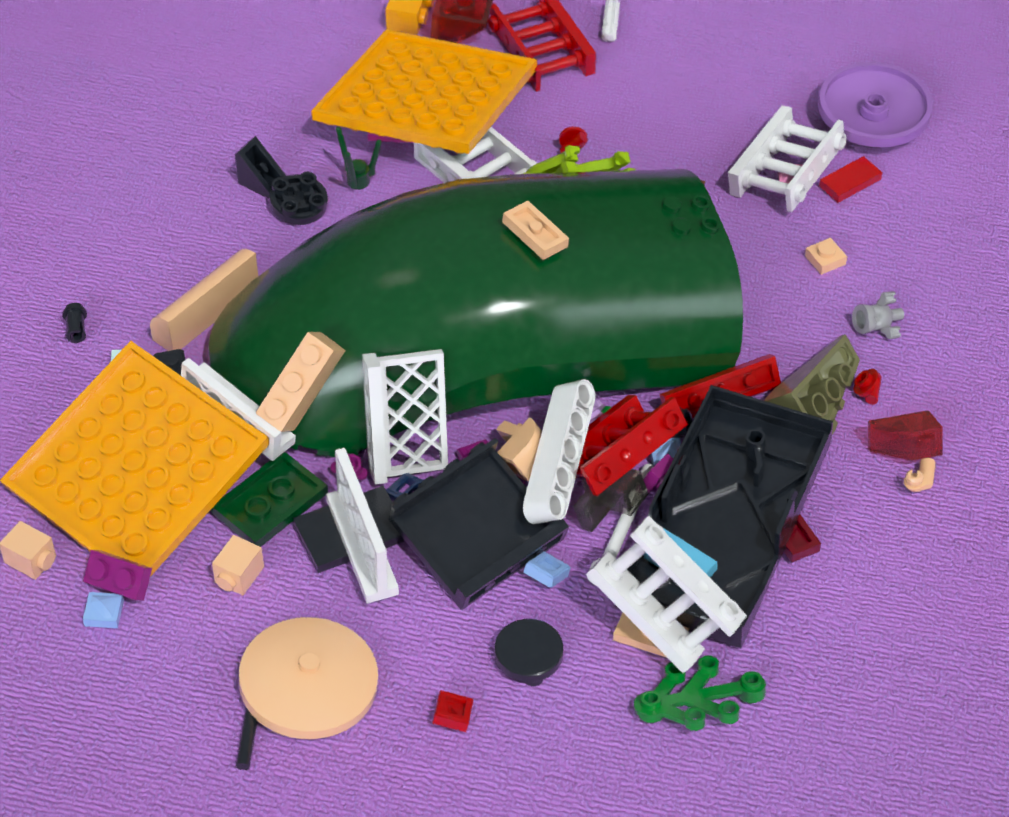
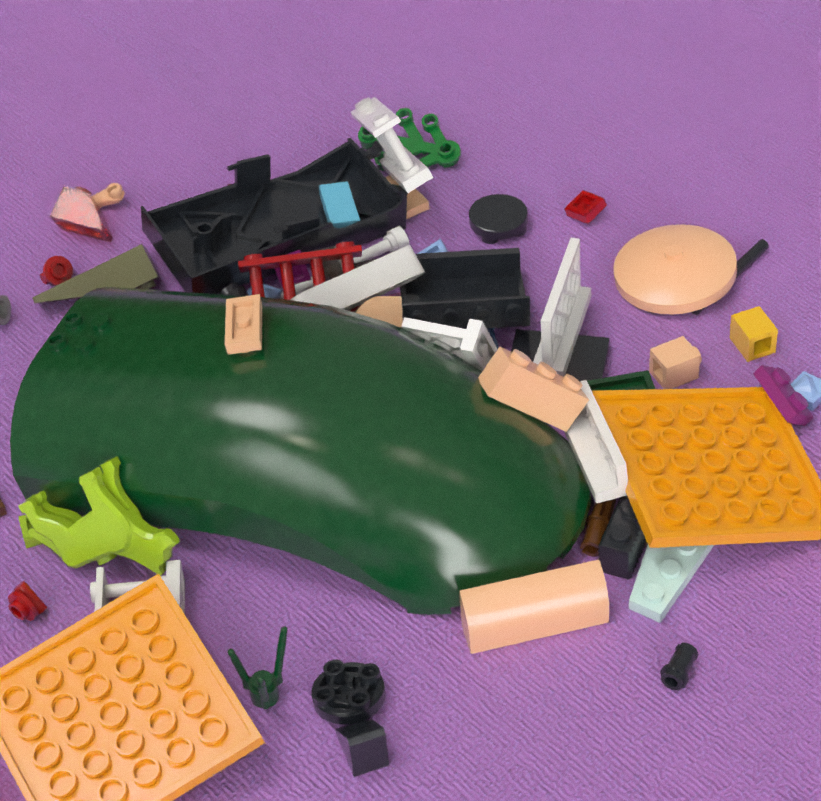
camera: 140 degrees left, 5 degrees down
none -> yellow brick [729,306,778,362]

